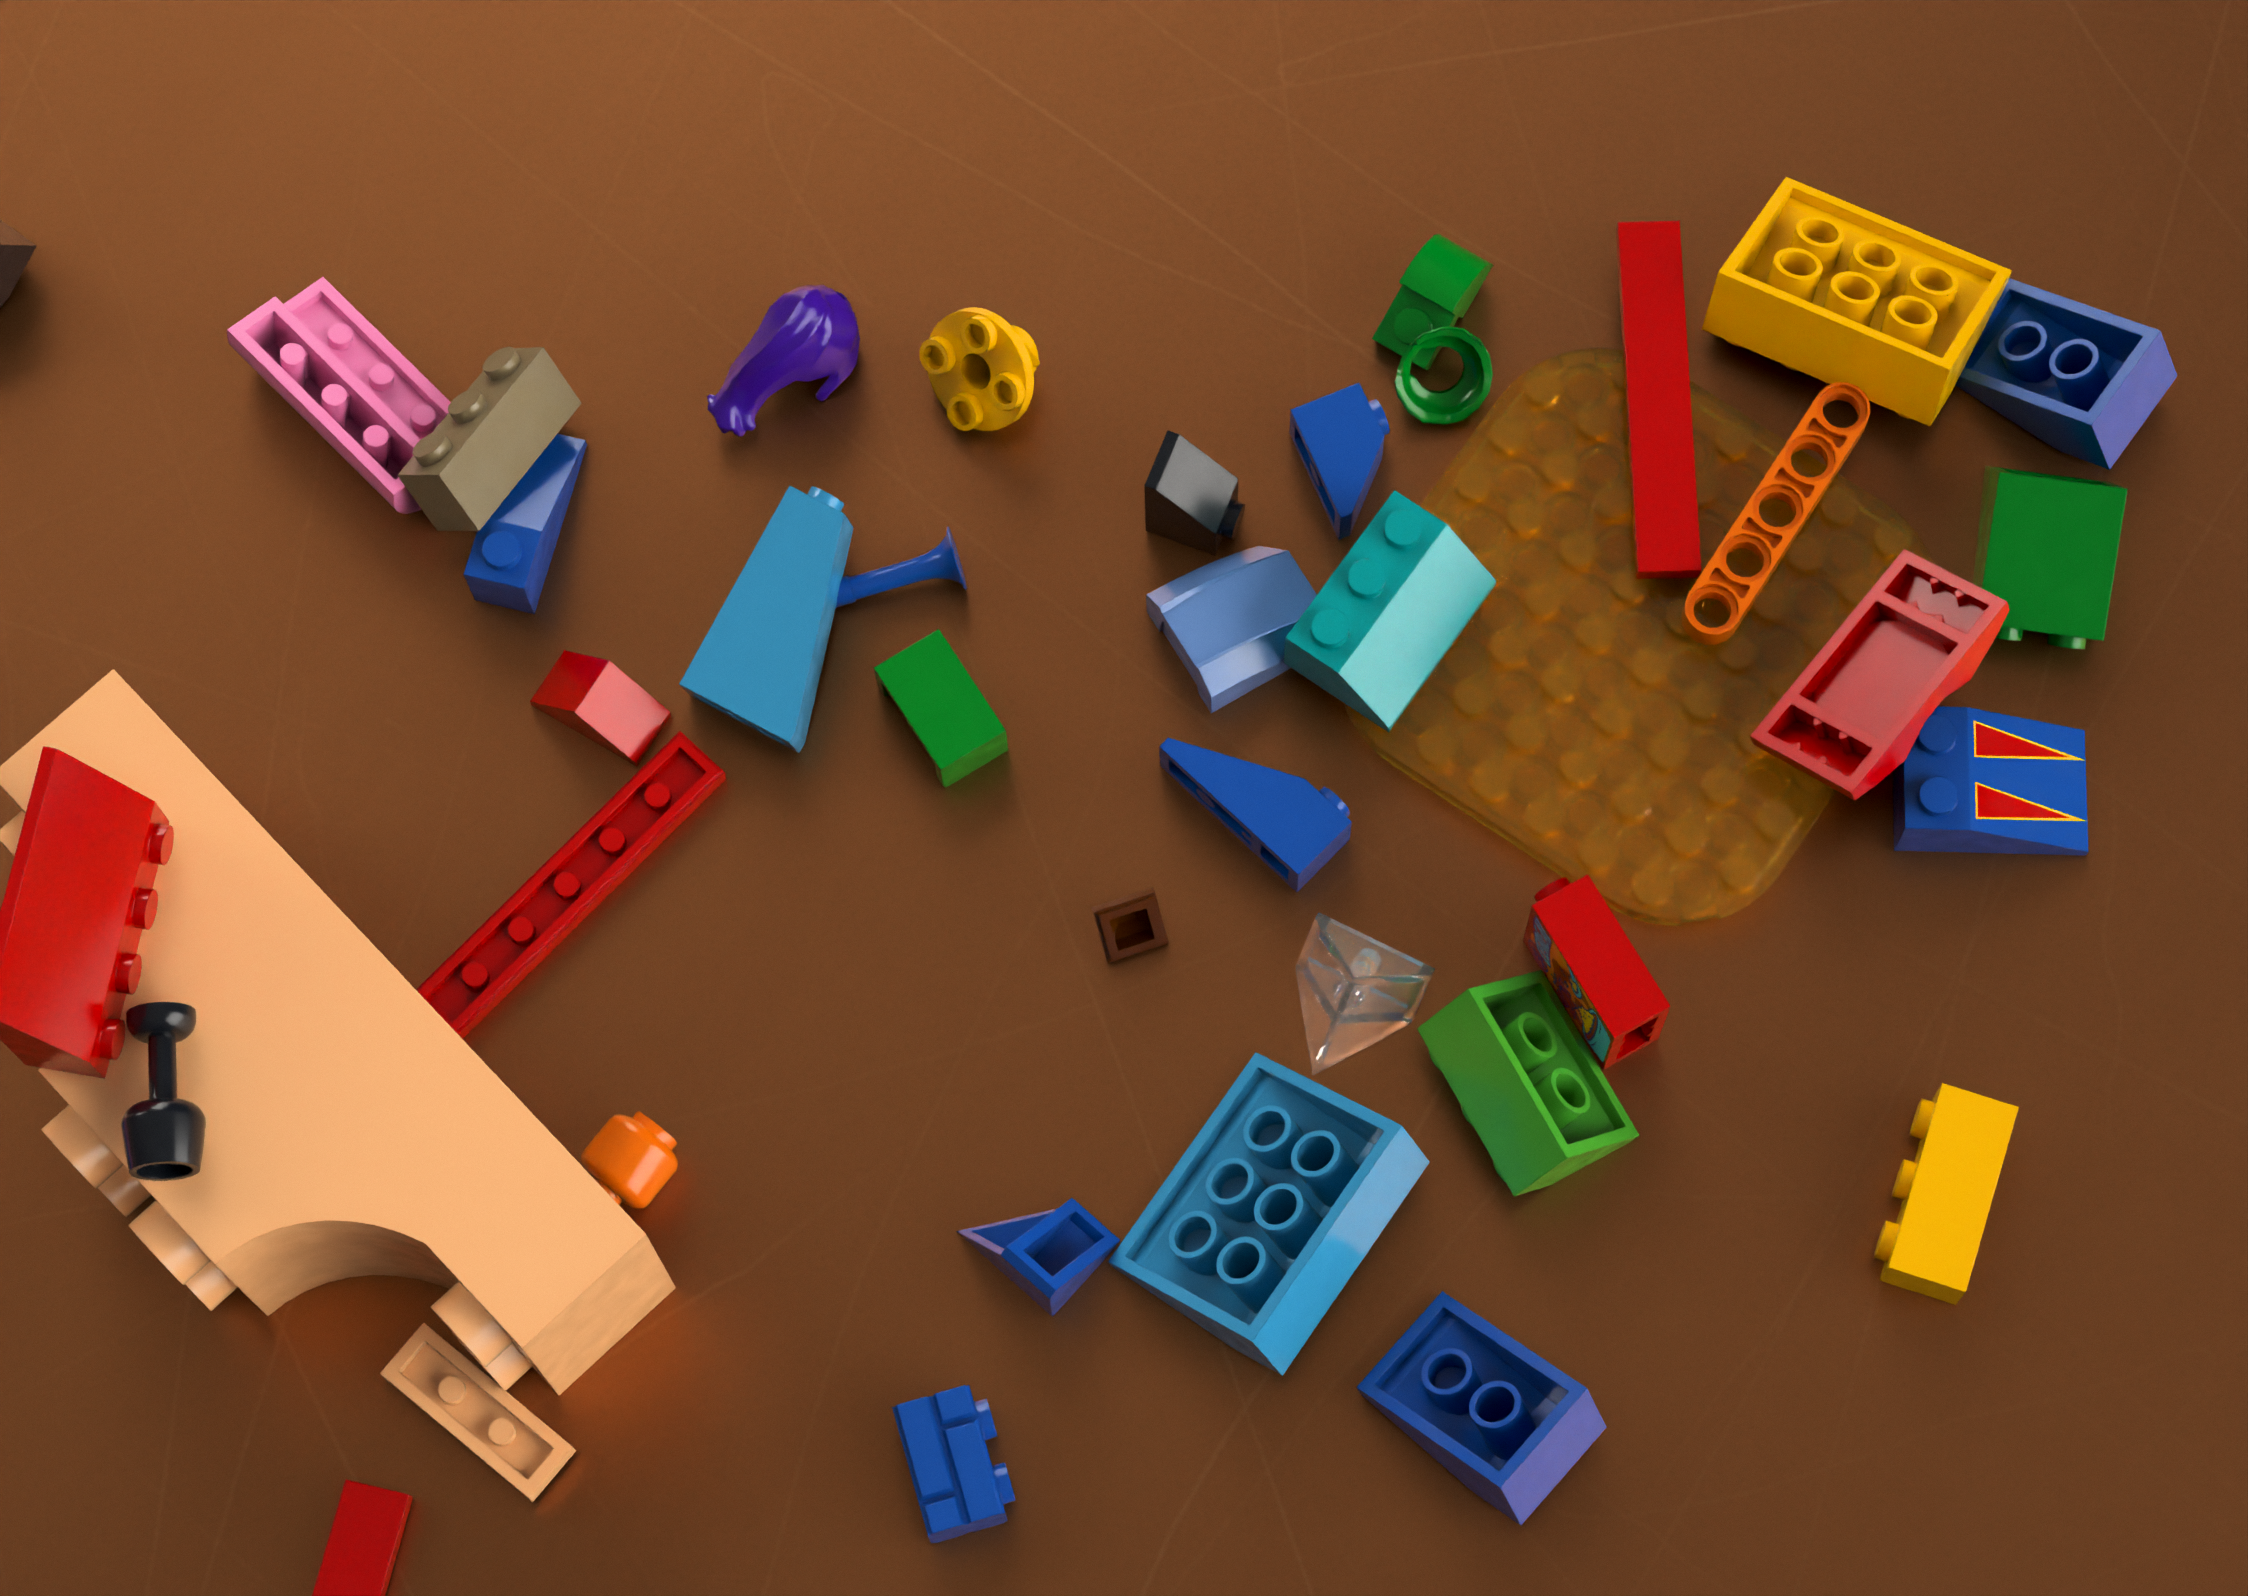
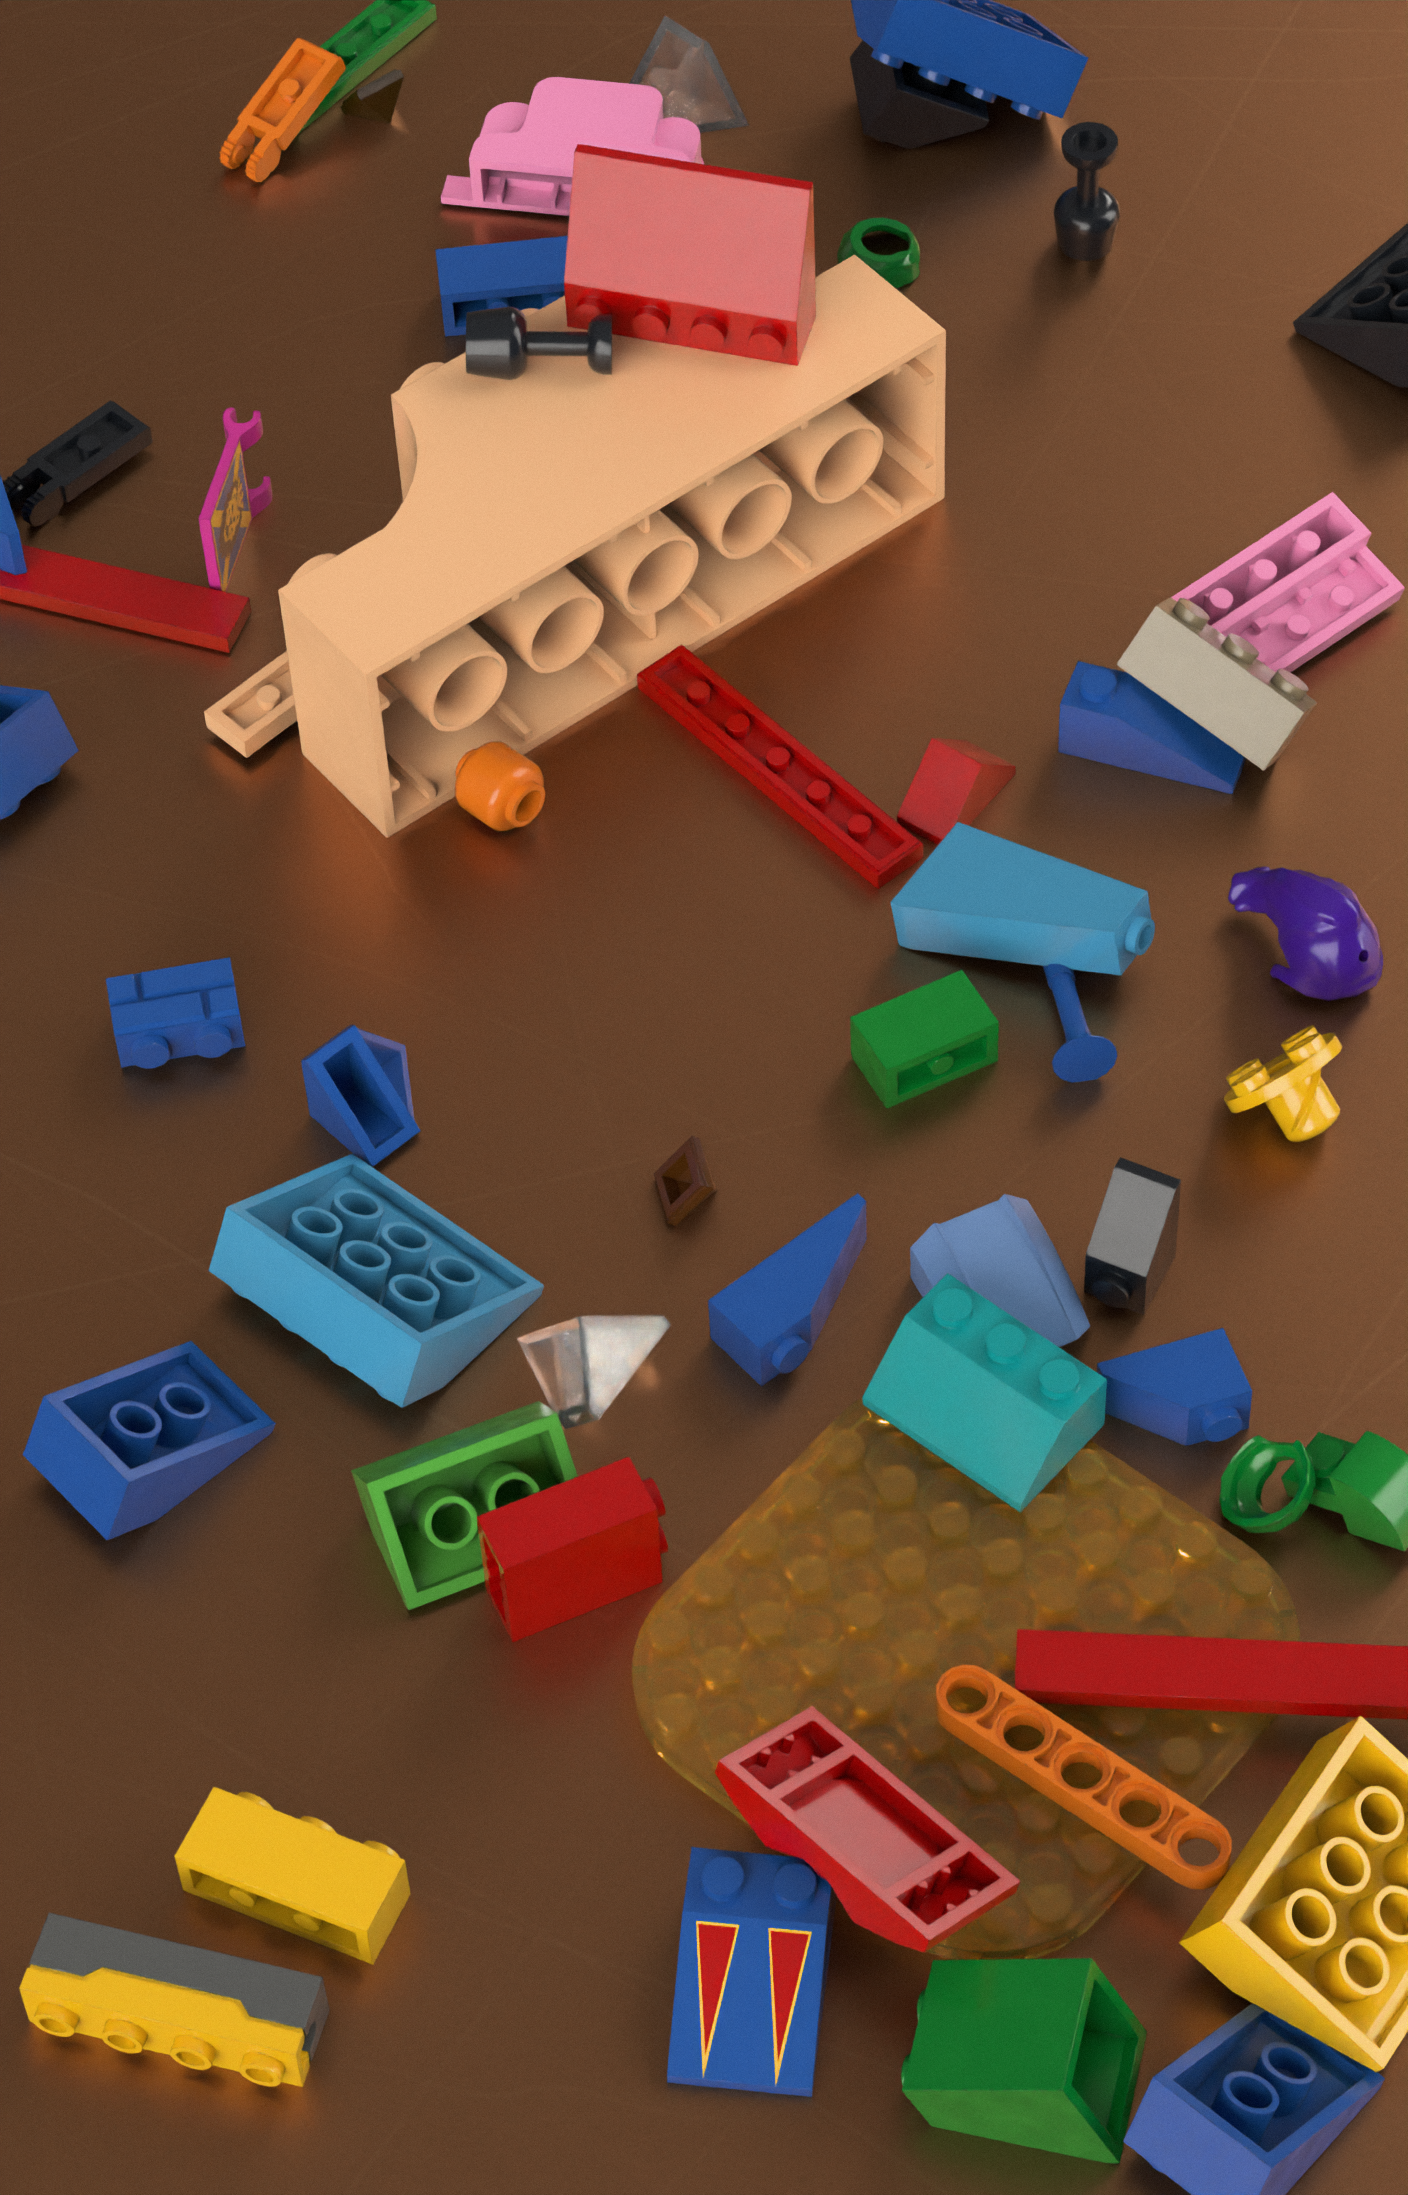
camera: 95 degrees right, 20 degrees down
none -> piece [19,1913,330,2087]
none -> flag [198,407,273,592]

